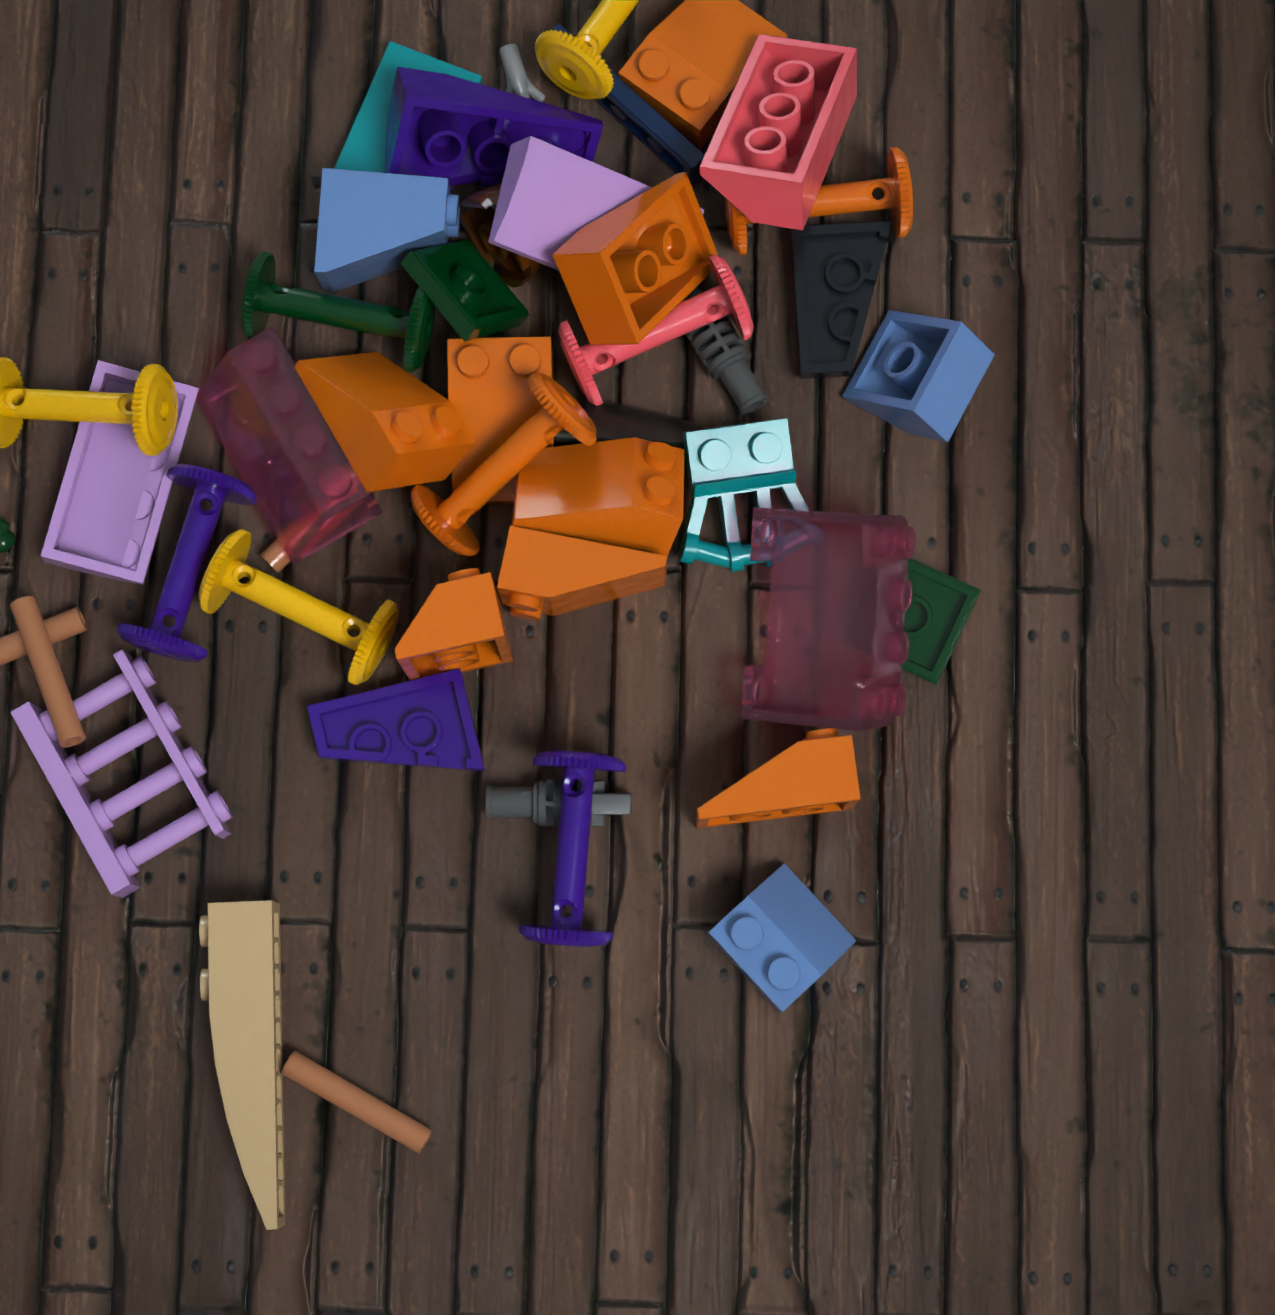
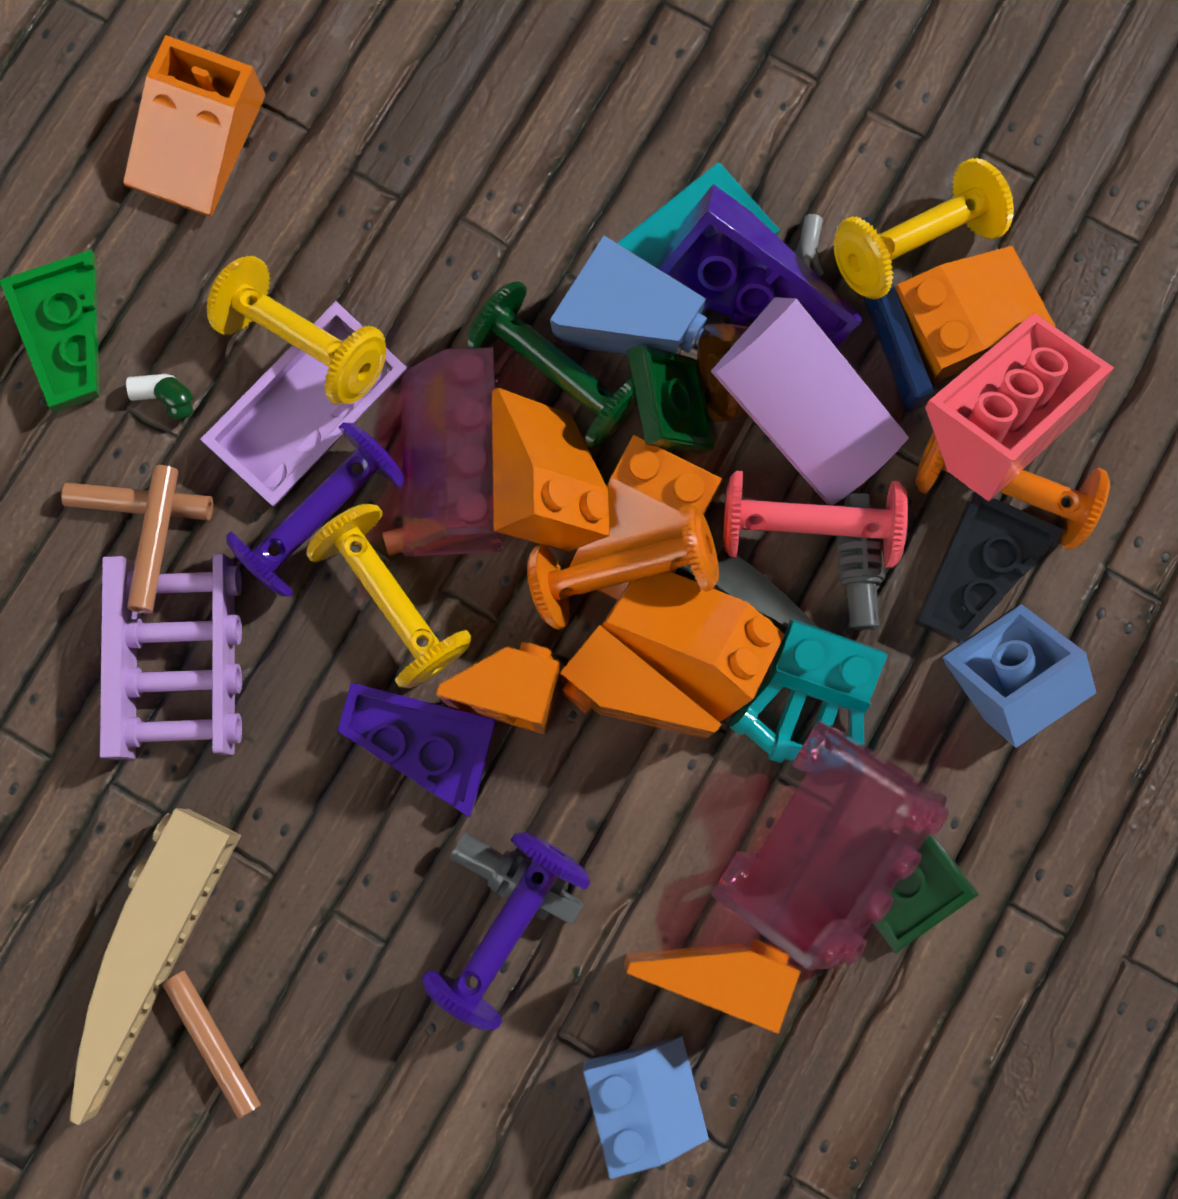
camera: 25 degrees right, 0 degrees up
orange slope [552,172,718,345] -> none

